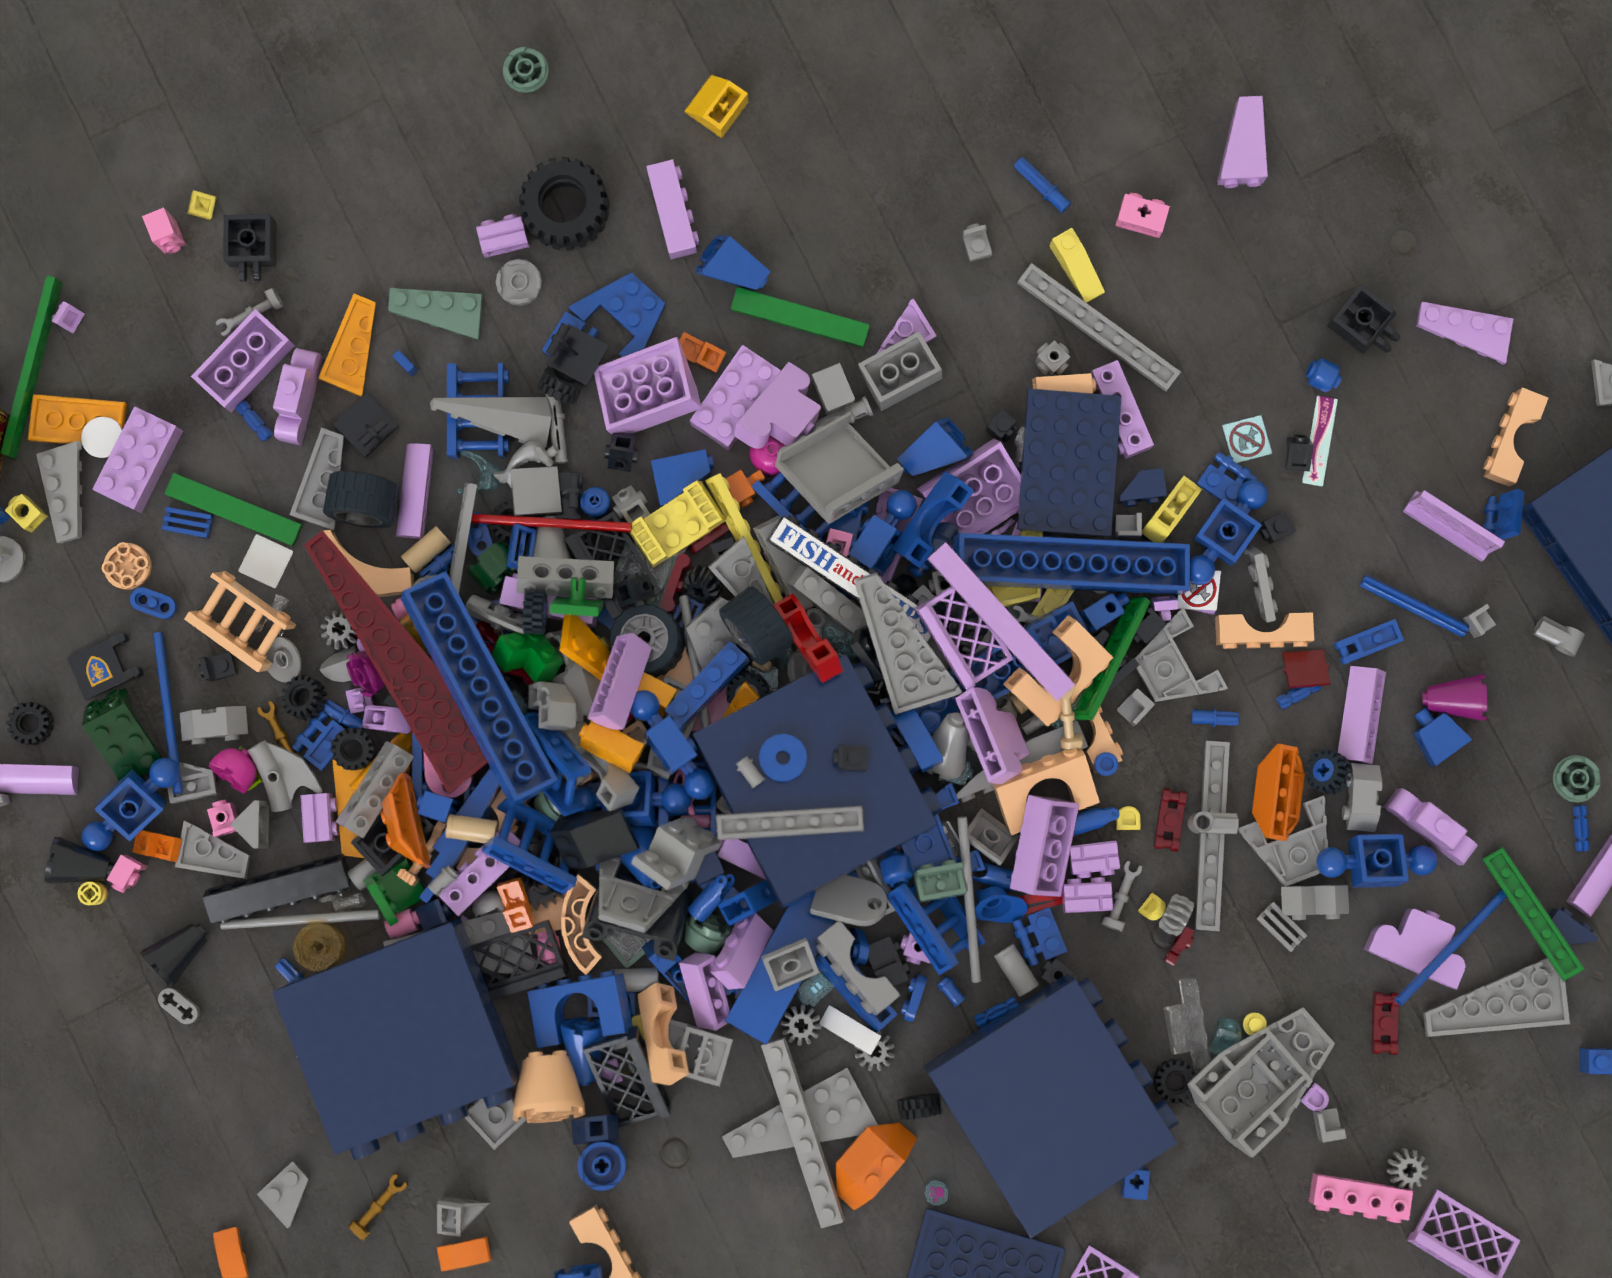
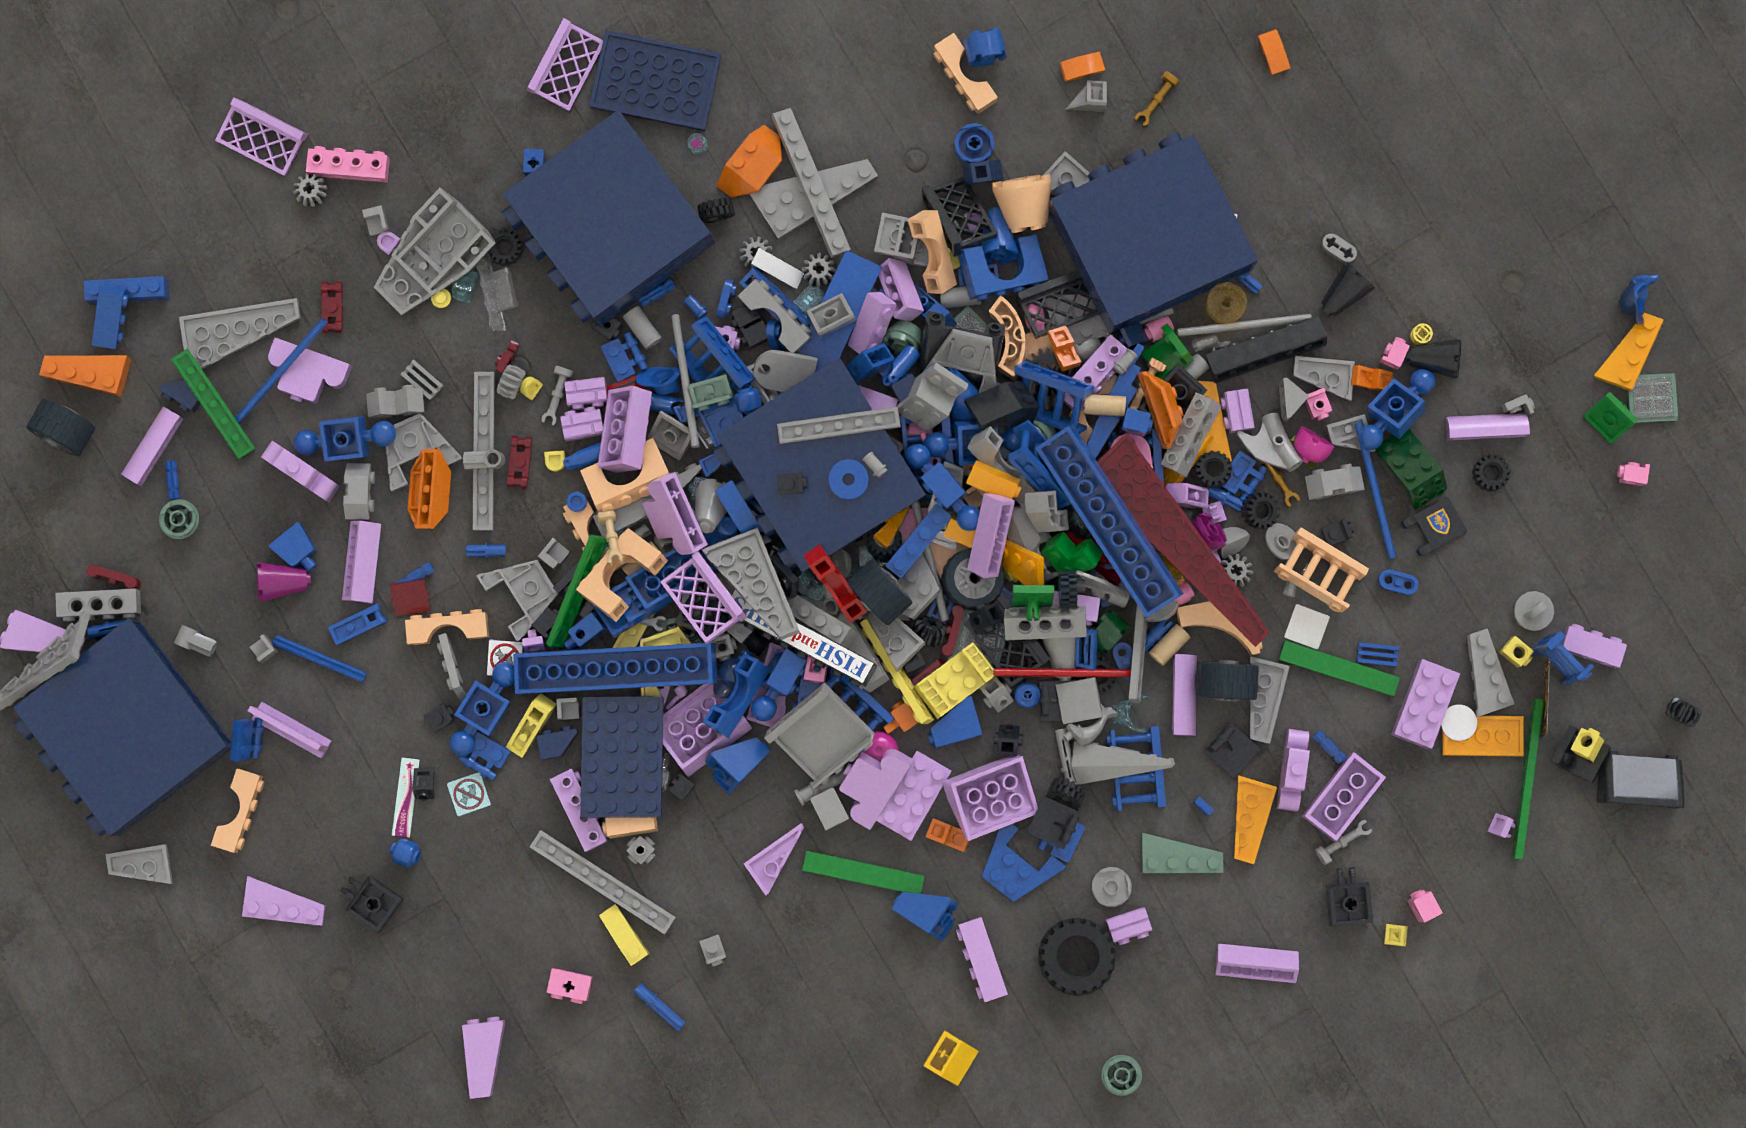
camera: 175 degrees right, 0 degrees up
light nougat tile [102,542,152,590] -> none
light grey wing [257,1160,310,1229] -> none
light grey slope [858,332,942,411] -> none
lavender tile [928,542,1075,701] -> none
black wheel [1305,749,1352,795] -> none
none -> lavender brick [1215,944,1299,983]

